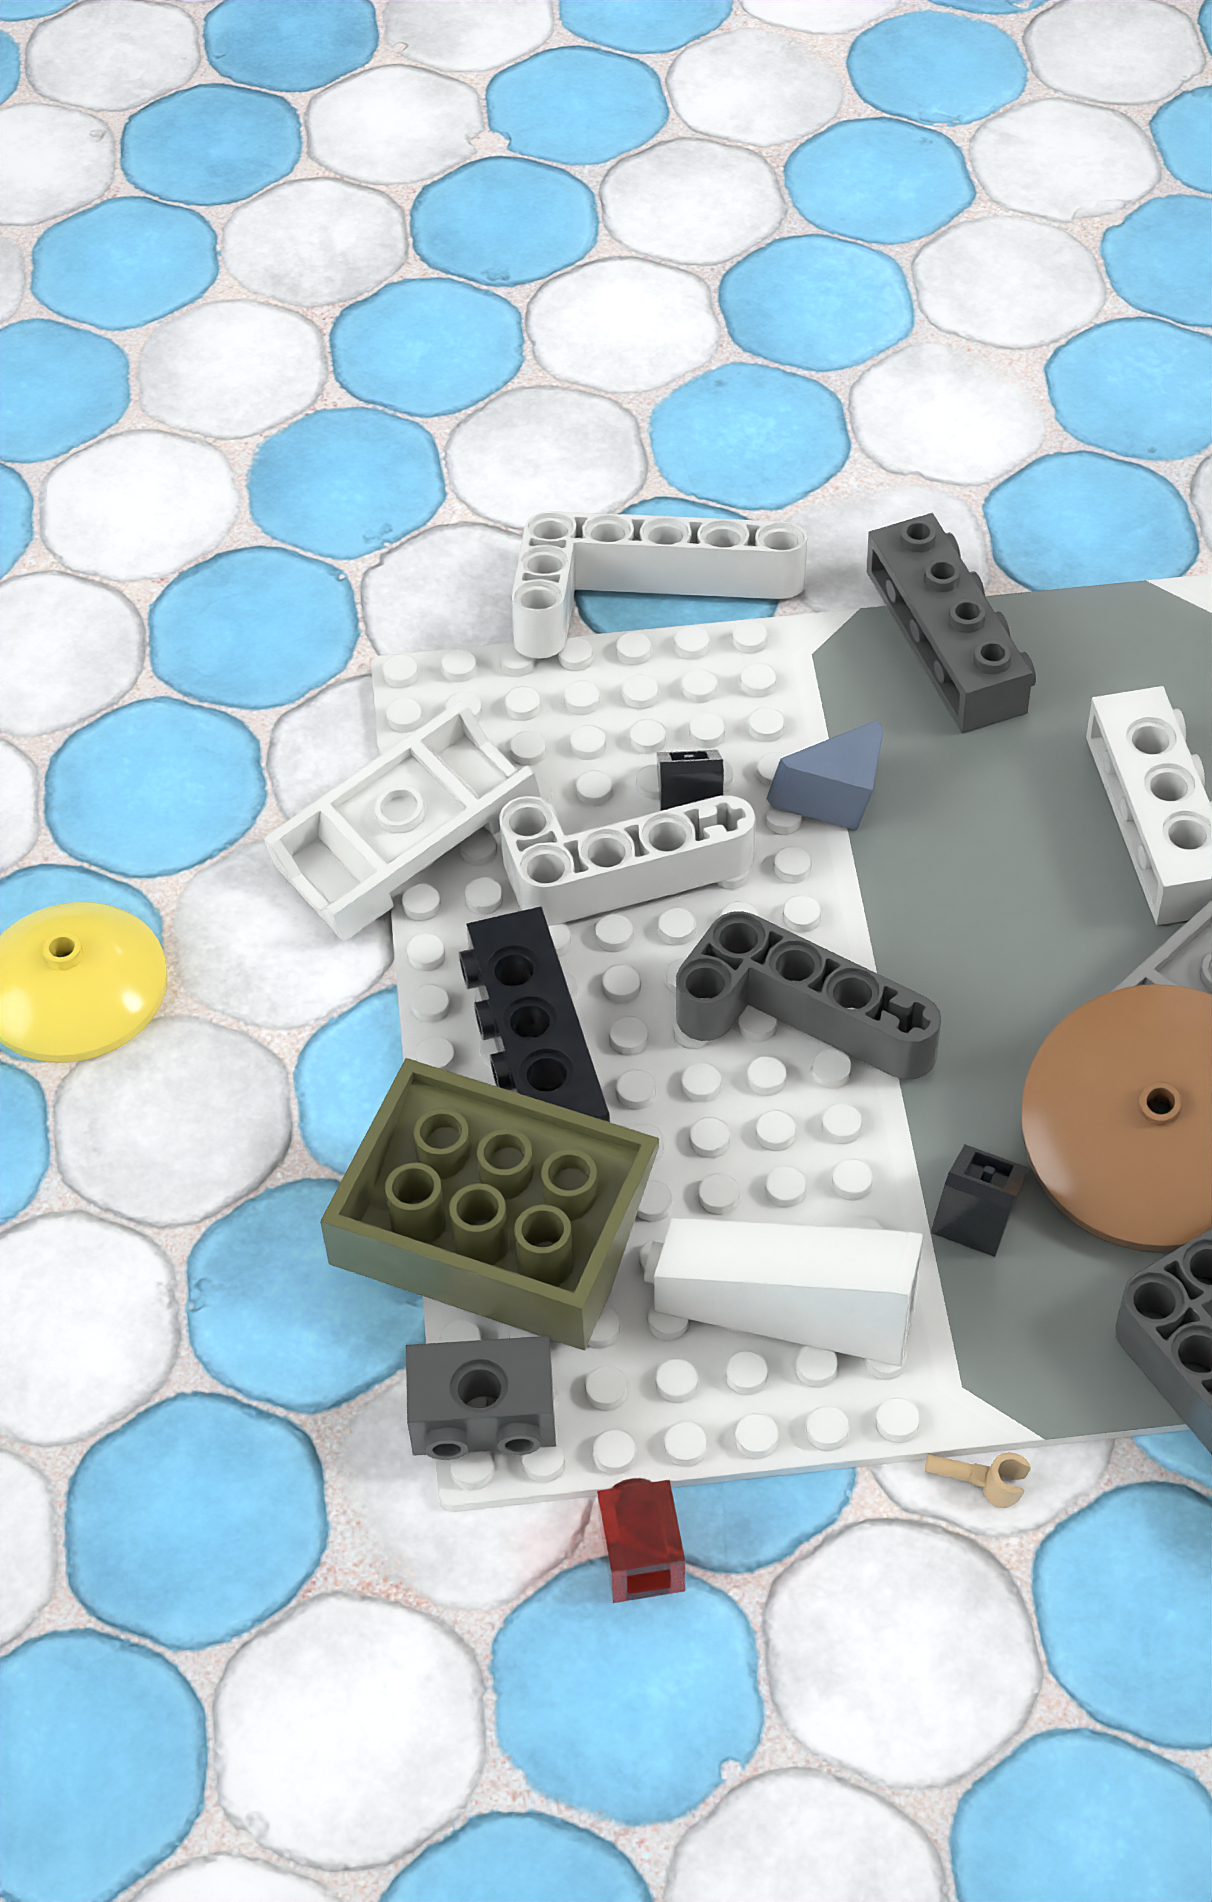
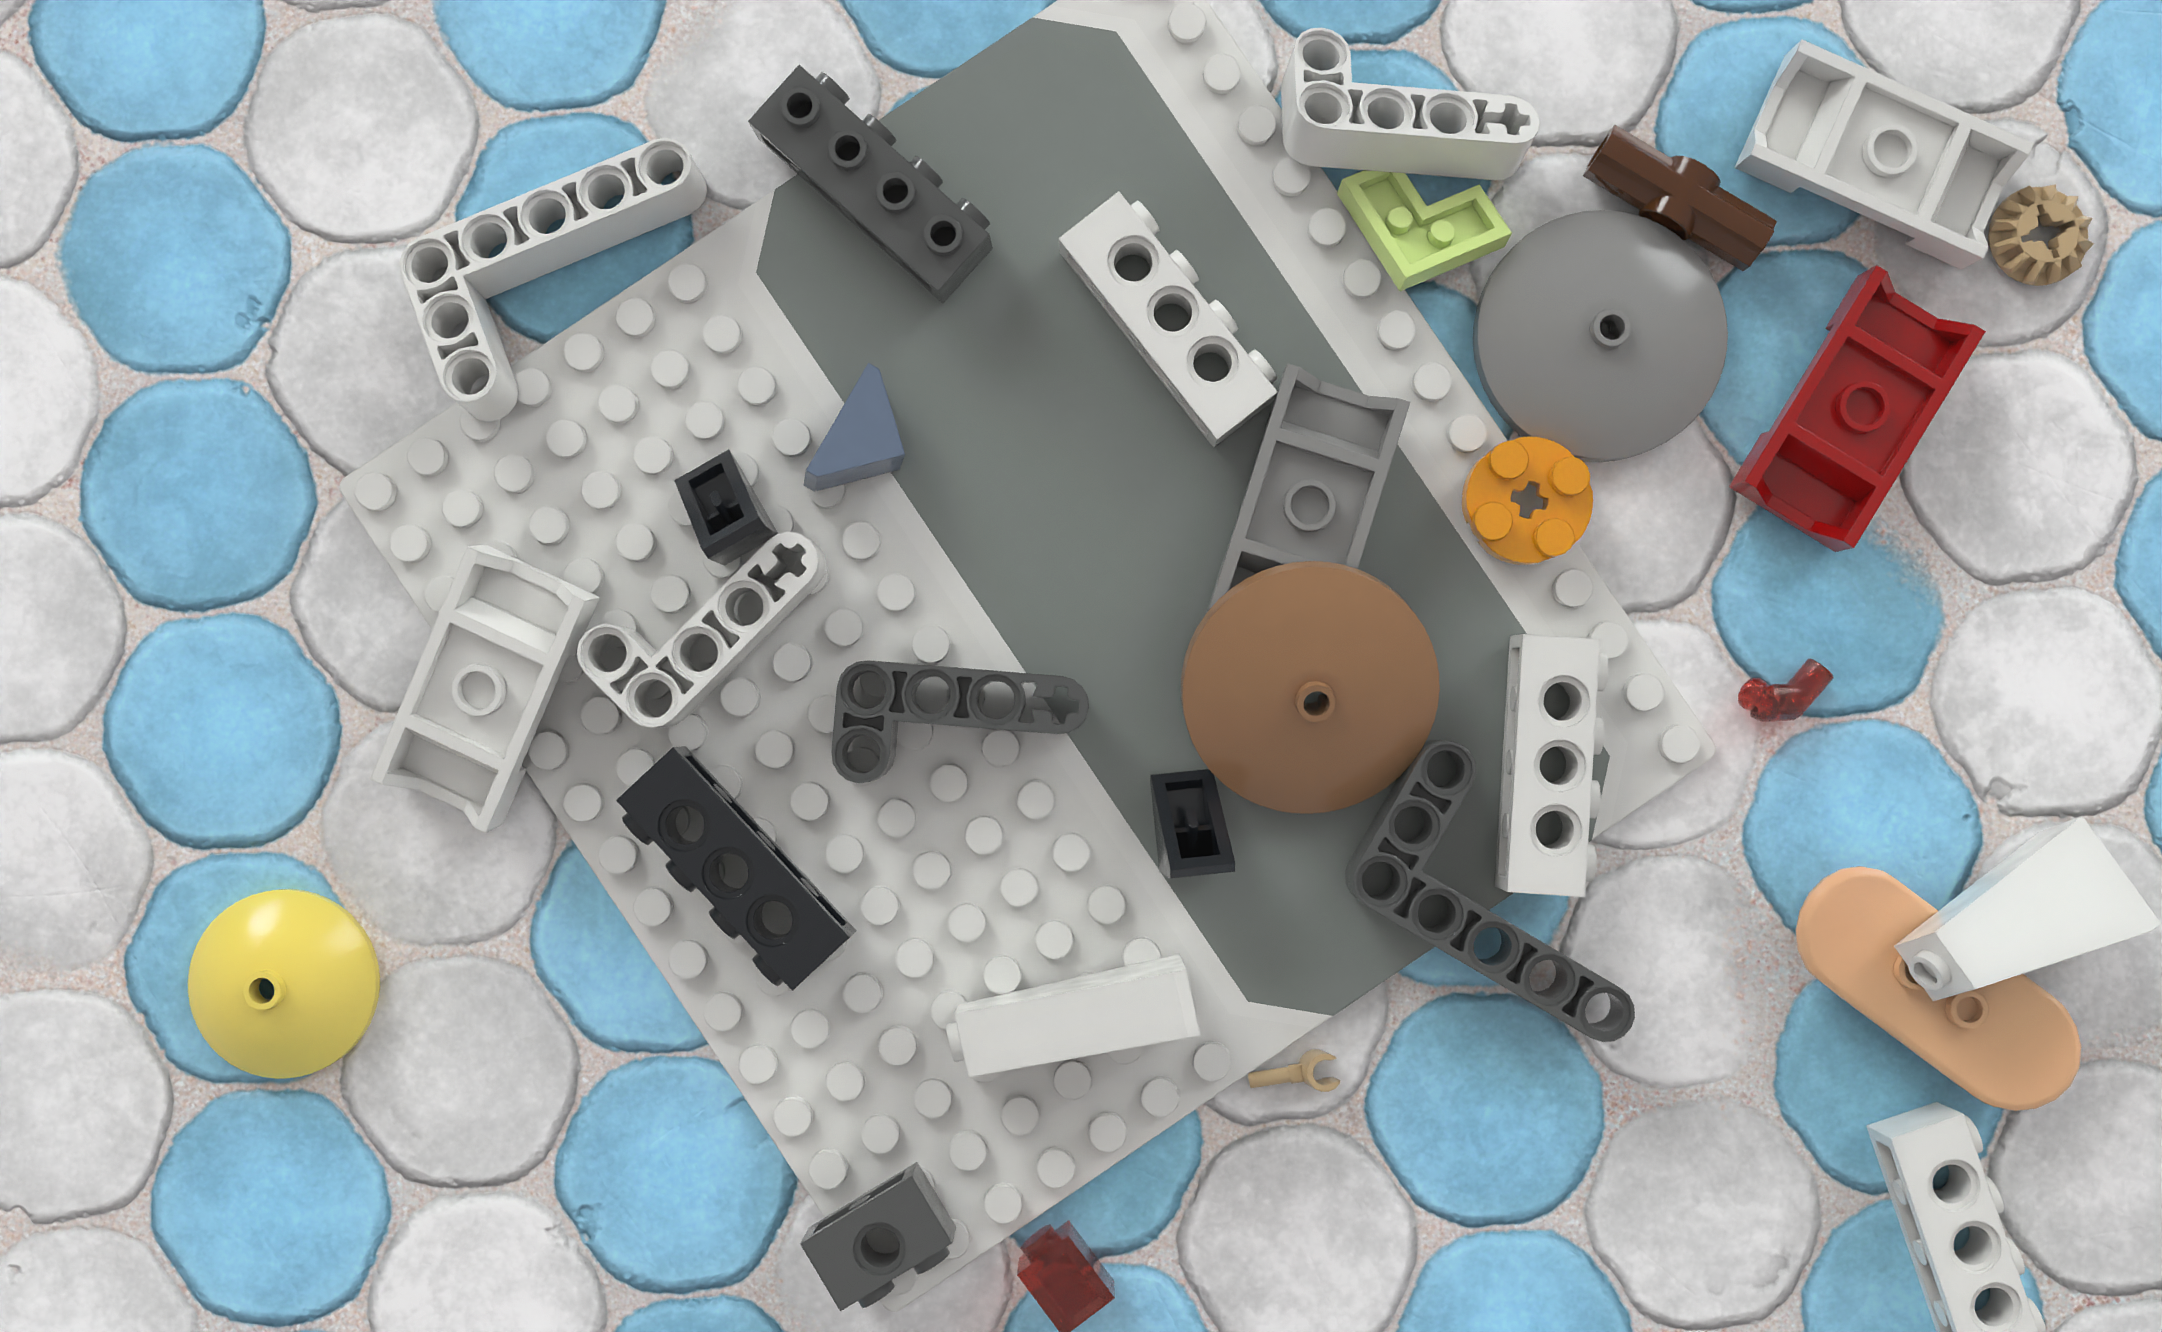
camera: 30 degrees left, 35 degrees up
olive slope [320,1058,659,1351] -> none

